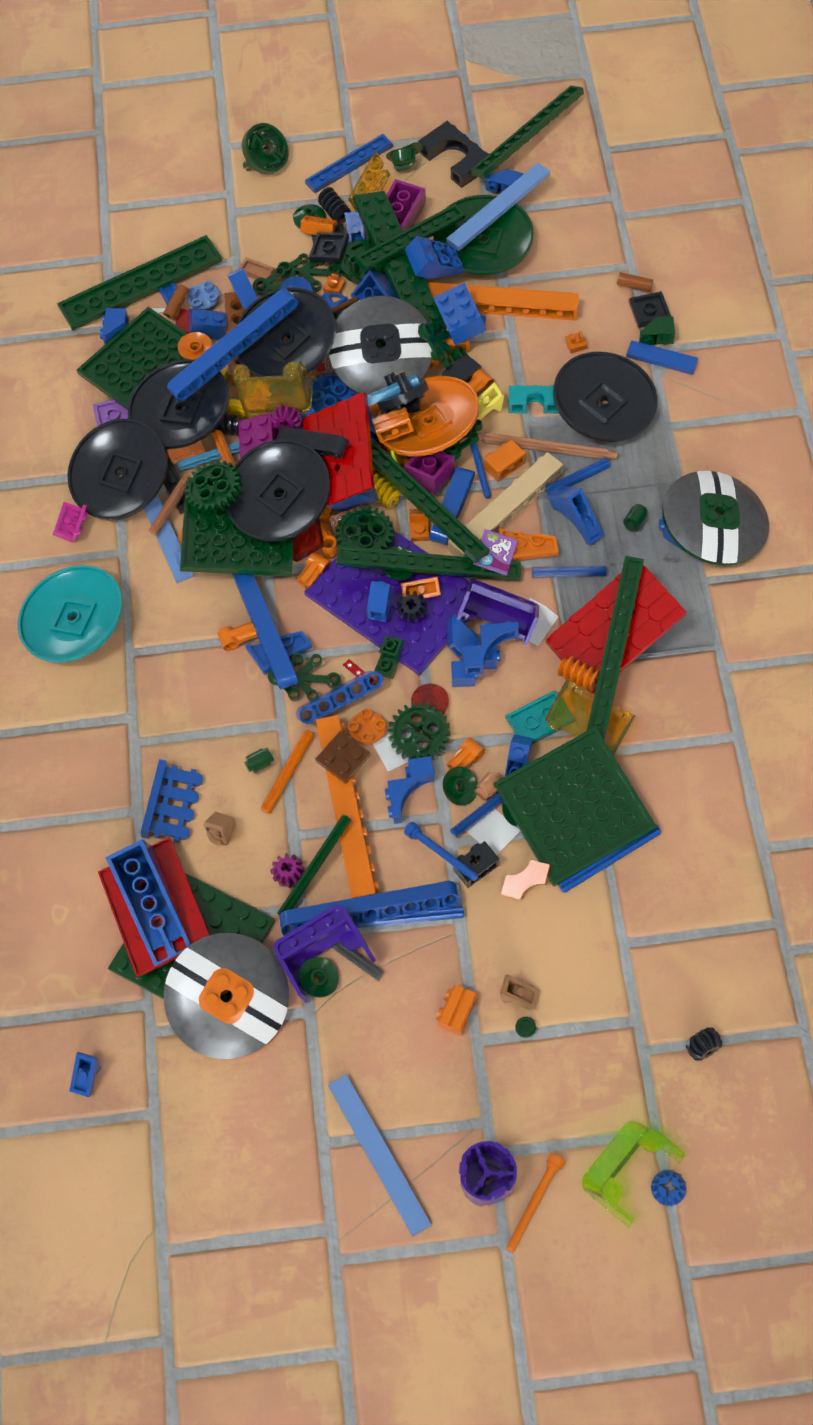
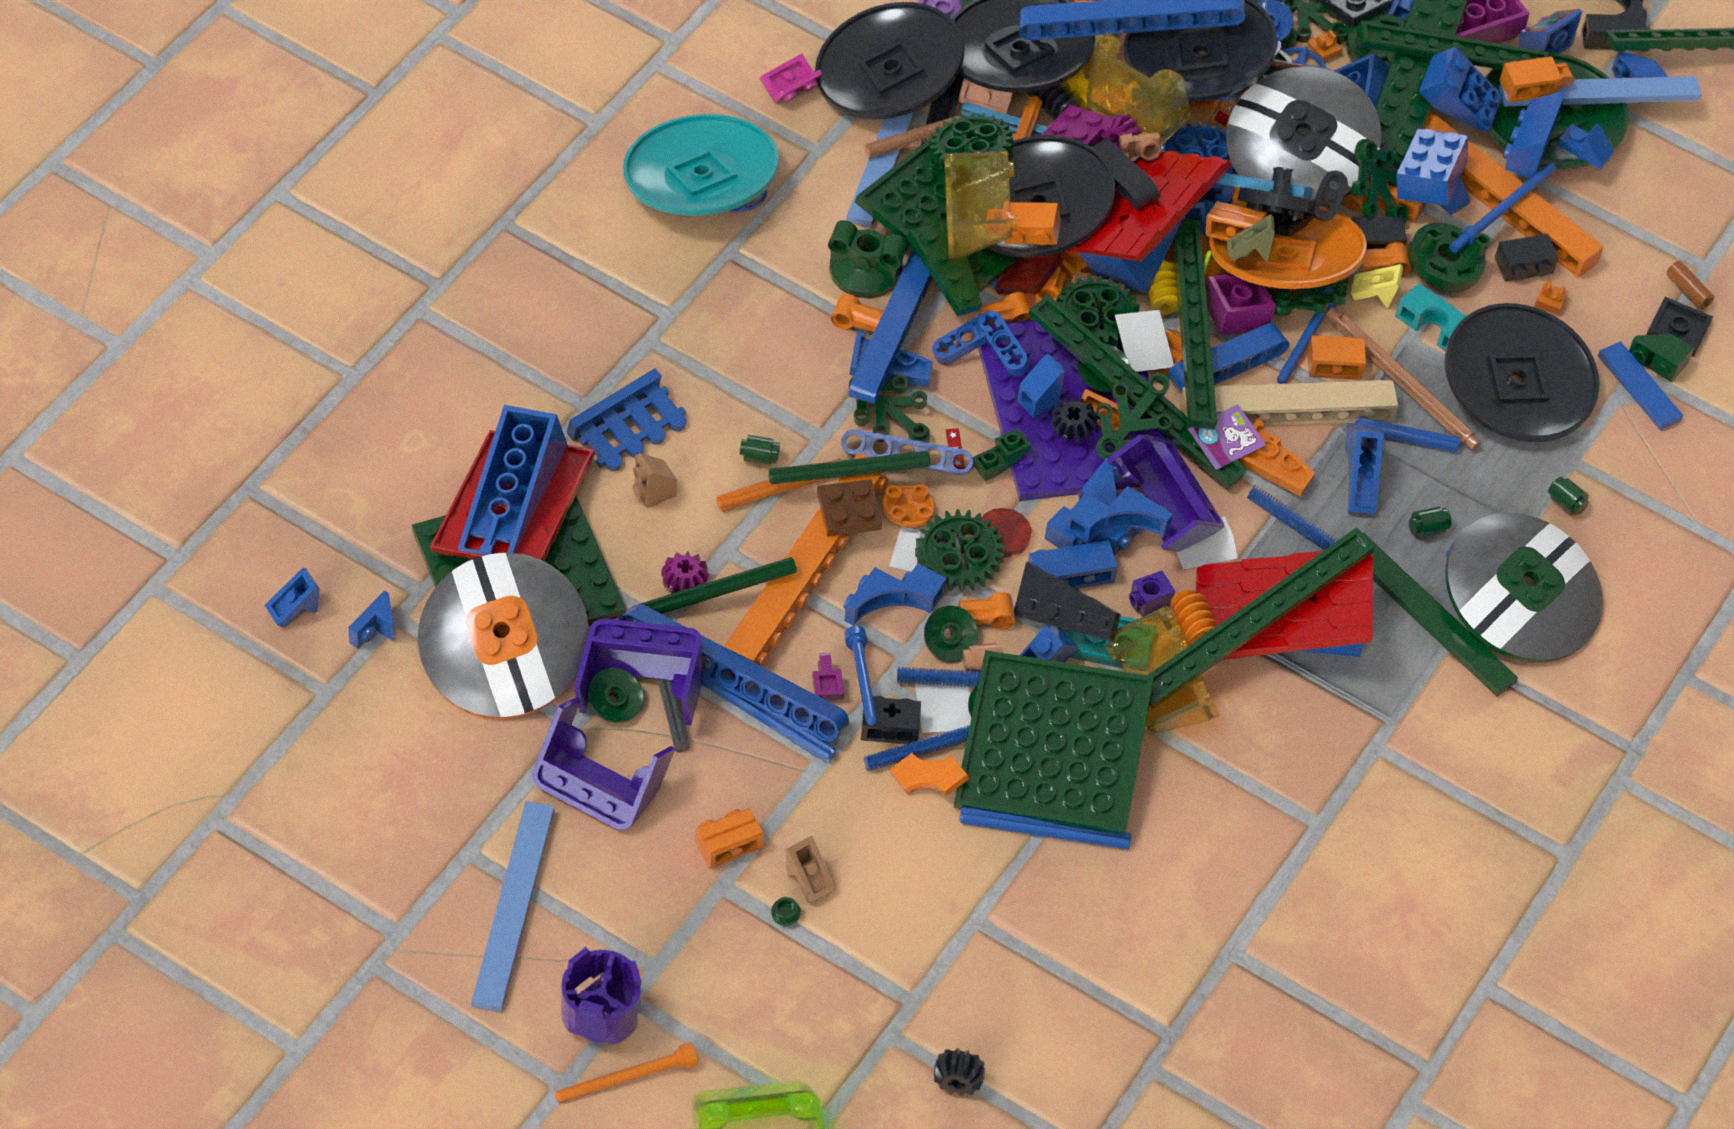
camera: 30 degrees right, 10 degrees down
none -> blue slope [348,590,394,649]
none -> dark purple windscreen [532,697,676,830]
none -> dark green axle [768,451,930,485]
none -> magenta plate [812,653,844,701]
none -> dark green piece [828,220,908,299]
none -> blue axle [864,725,969,771]
none -> dark green wing [908,219,982,317]
none -> blue beam [932,311,1029,376]
none -> clear yellow windscreen [944,151,1017,259]
none -> orange brick [986,202,1061,245]
none -> black wing [1014,561,1121,641]
none -> blue brick [1028,540,1118,589]
none -> dark green plant [1096,373,1172,460]
none -> white sticker [1115,310,1174,372]
none -> nougat plate [1119,132,1161,162]
none -> dark purple brick [1129,570,1175,618]
none -> olive slope [1227,214,1275,262]
none -> black plate [1313,170,1348,222]
none -> dark green tile [1363,533,1518,697]
none -> dark green piece [1408,223,1491,291]
none -> blue bar [1449,162,1556,253]
none -> black brick [1494,234,1558,282]
none -> orange brick [1500,57,1574,102]
none -> blue slope [1503,91,1565,178]
none -> blue slope [1518,9,1583,53]
none -> dark green brick [1548,476,1589,515]
none -> blue slope [1557,123,1614,170]

